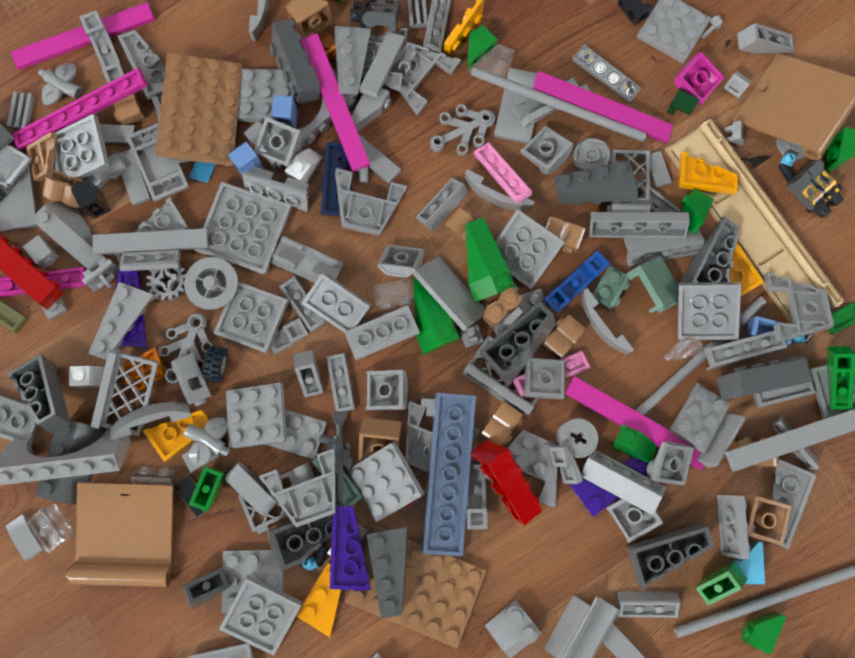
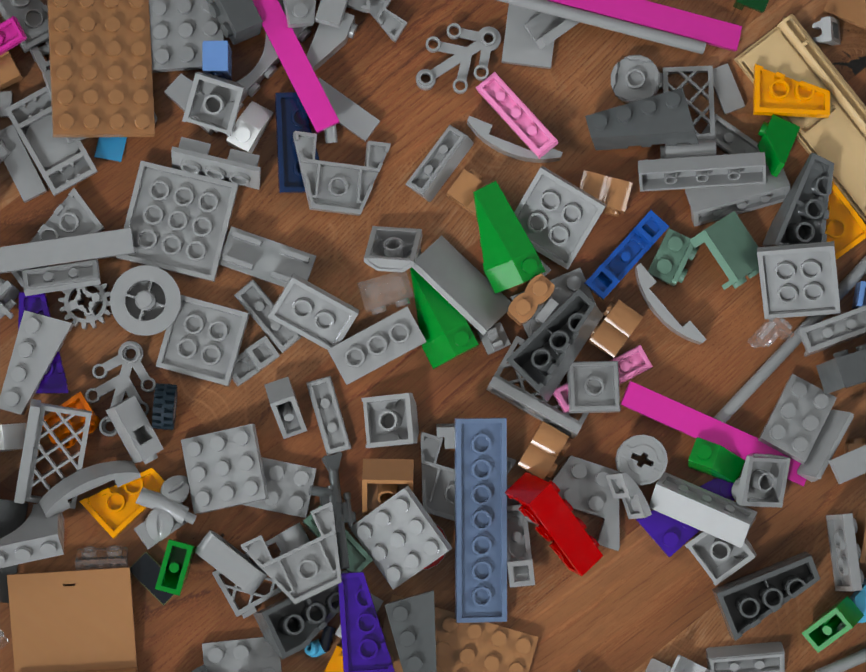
camera: 10 degrees left, 5 degrees up
medium blue panel [228,142,265,177] -> none
light grey slope [520,125,573,174] -> none

